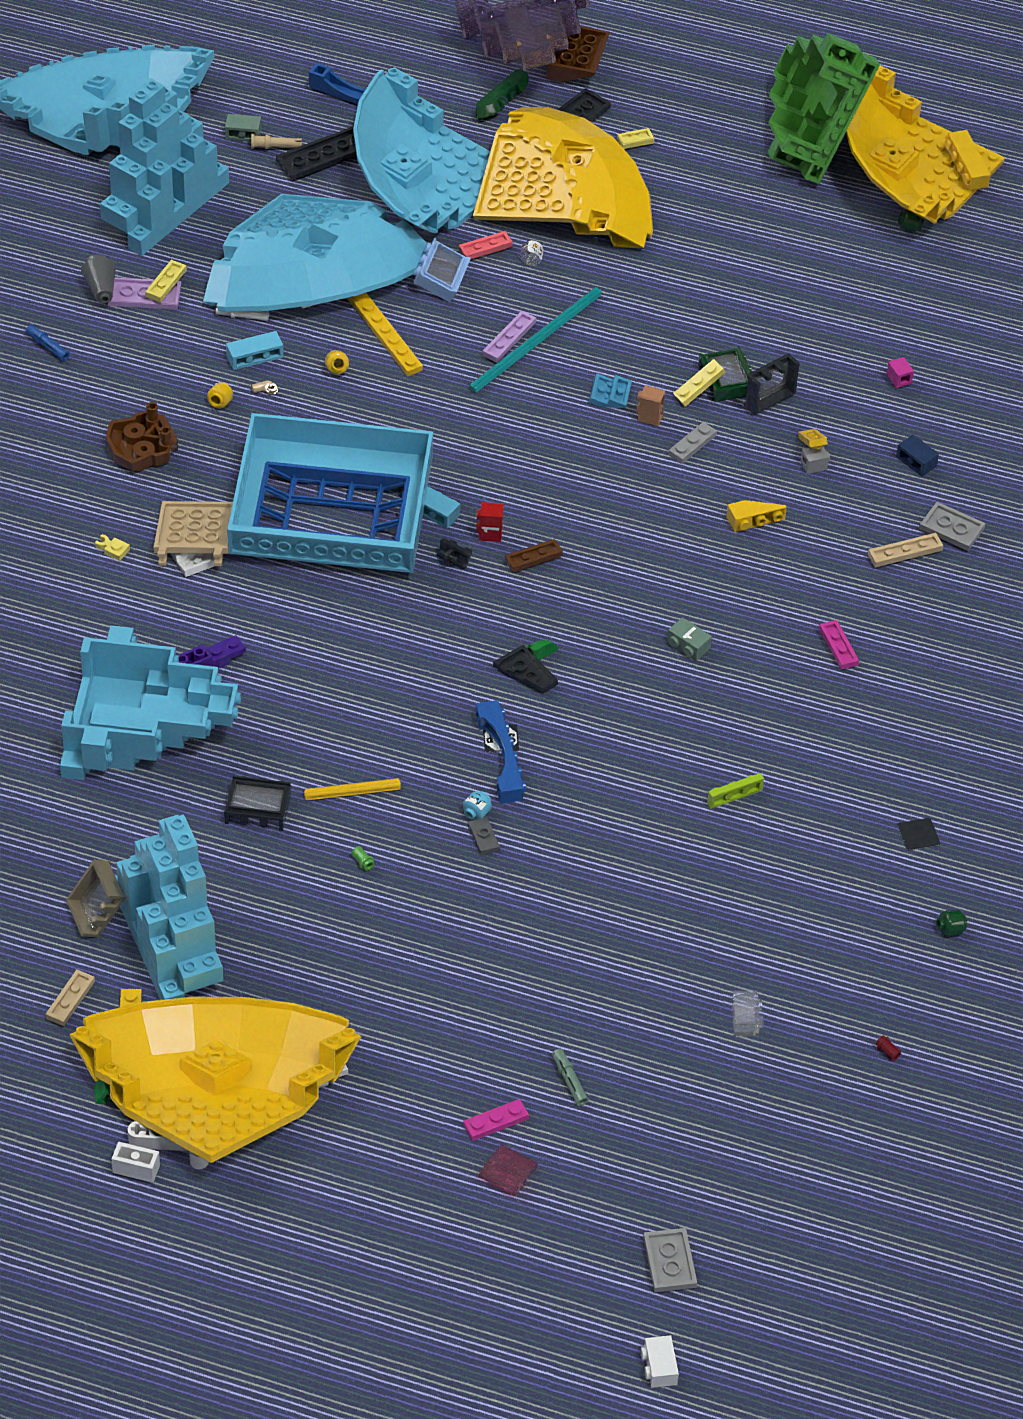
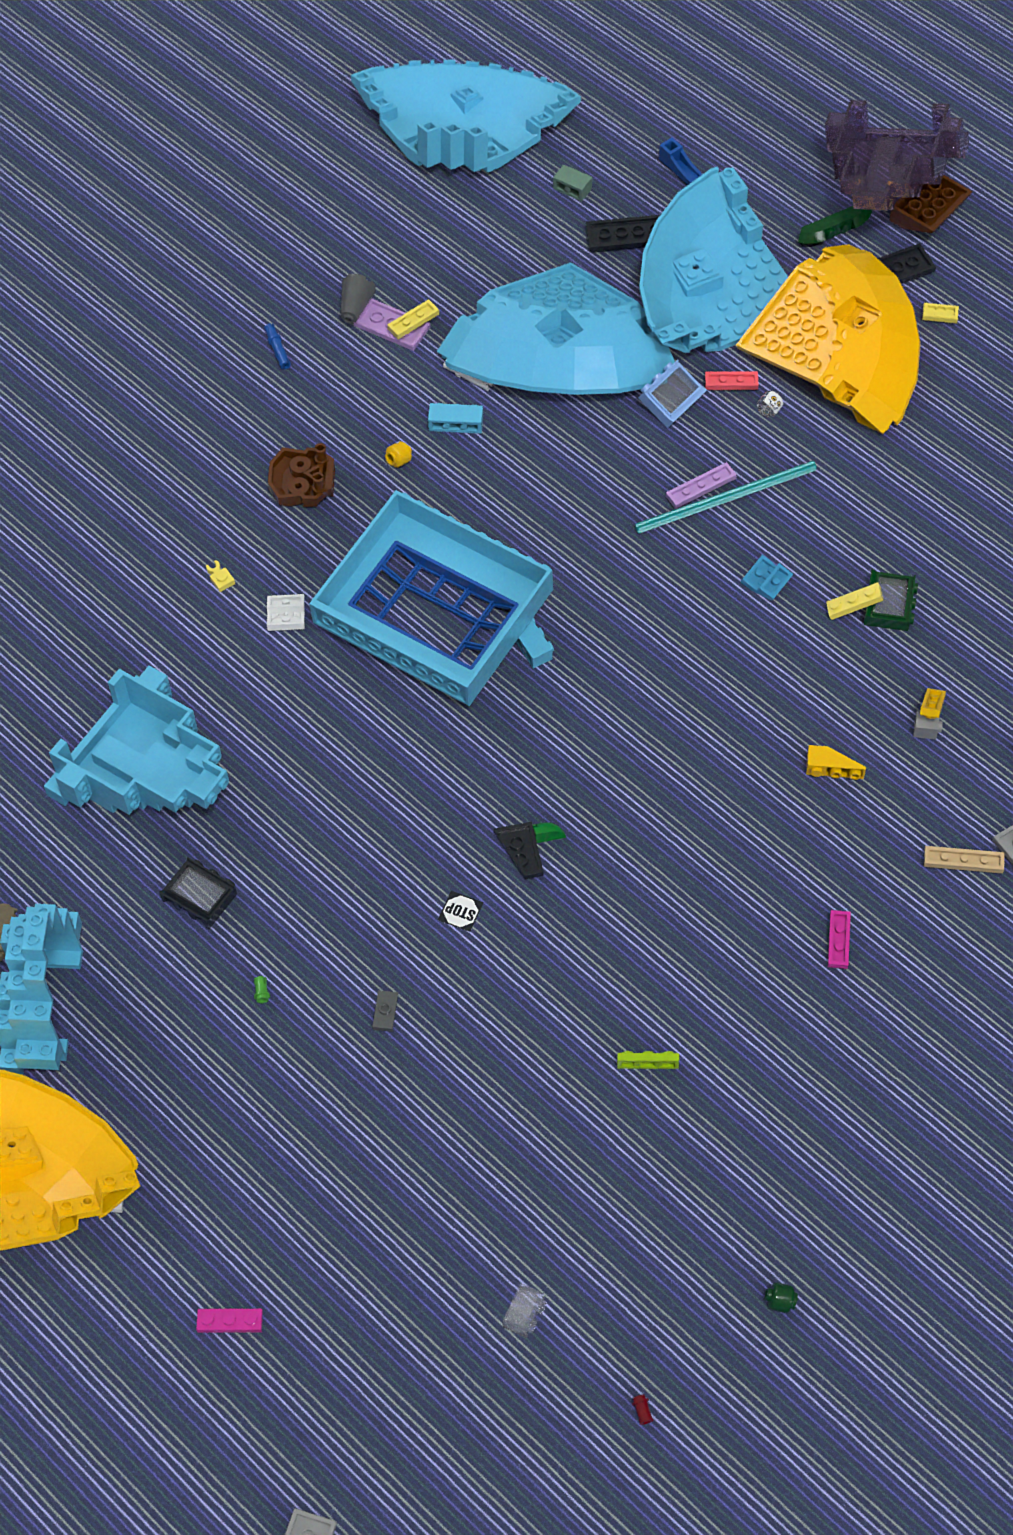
camera: 30 degrees right, 10 degrees up
medium azure panel [100,79,229,256] -> none
tan plate [154,501,233,566] -> none
dark purple slope [177,635,246,669] -> none
tan pin [251,134,302,150] -> none
tan arm [251,381,278,394] -> none
yellow axle [304,778,401,800] -> none
yellow head [325,350,349,374] -> none
yellow plate [347,293,423,376] -> none
black hips [437,538,472,569] -> none
medium azure head [463,791,492,820] -> none
blue arch [475,700,527,804] -> none
red brick [476,502,504,542] -> none
clear pink slope [479,1145,538,1196] -> none
reddish brown plate [505,539,563,573] -> none
sand green pin [551,1049,589,1106] -> none
nougat brick [636,385,665,426] -> none
sand green brick [667,617,712,661] -> none
light grey plate [668,422,717,464] -> none
black window [743,353,800,415] -> none
black sticker [897,818,941,850] -> none

